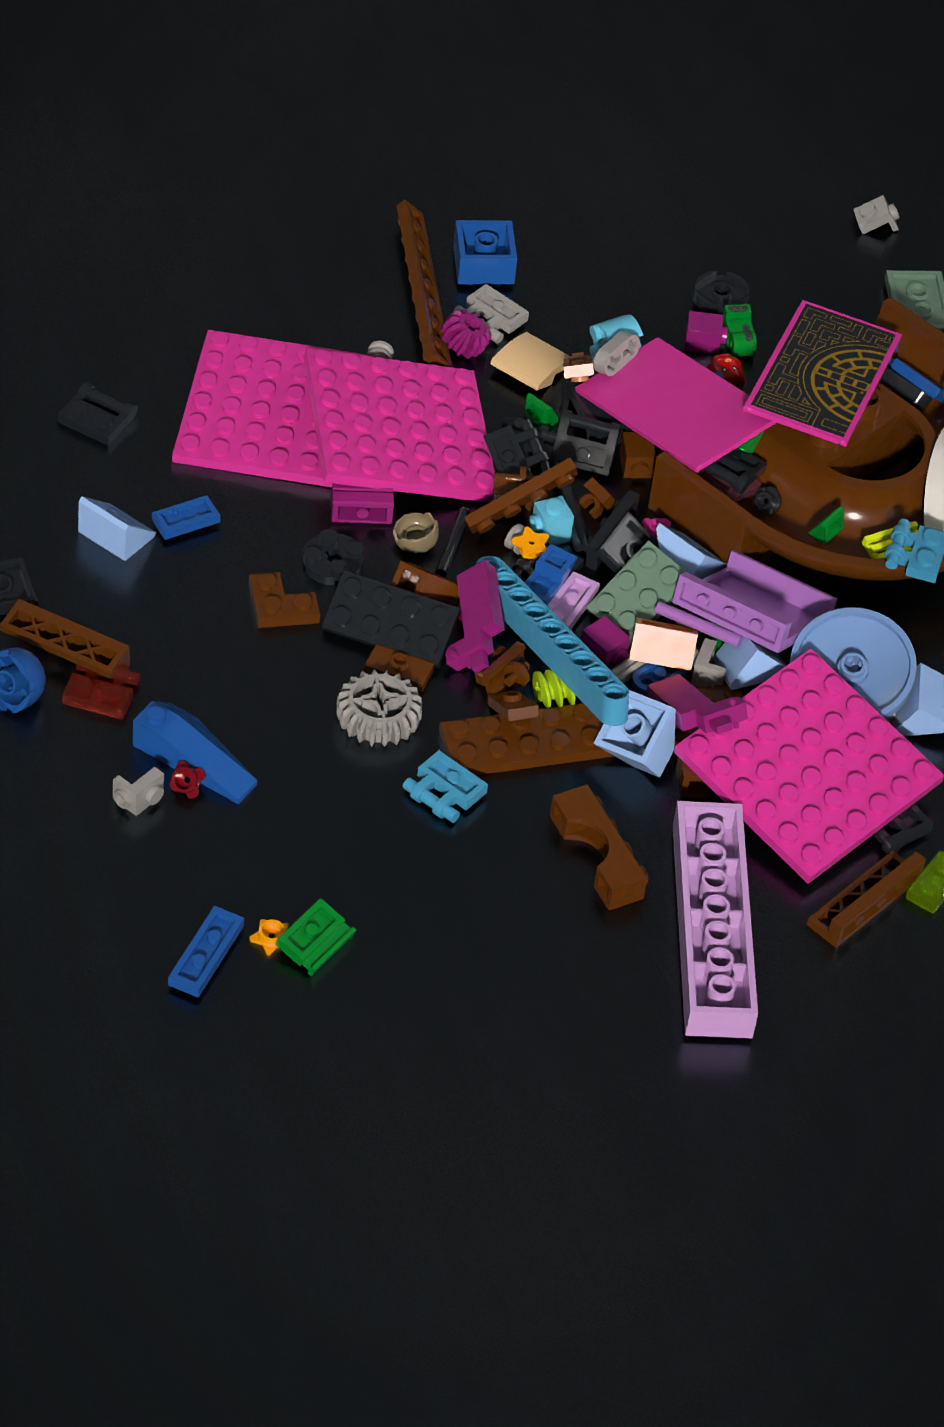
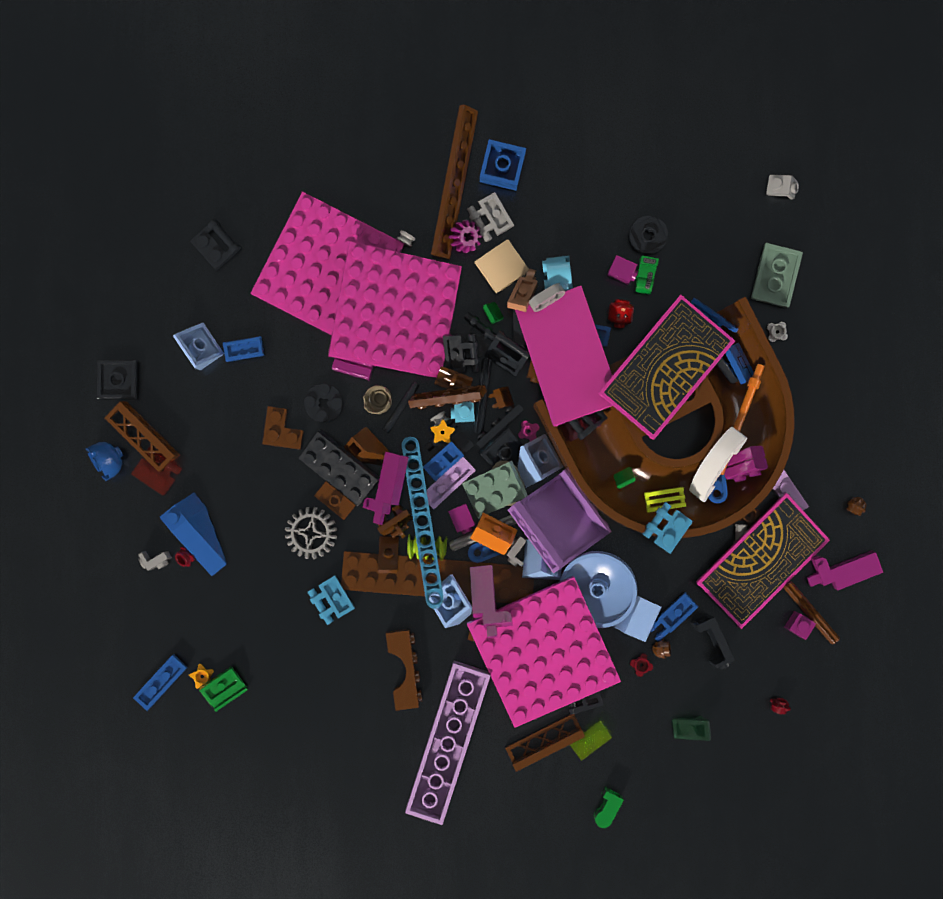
camera: 20 degrees right, 40 degrees up
medium lavender bar [655,601,743,647] -> none
black plate [753,486,782,516] -> none

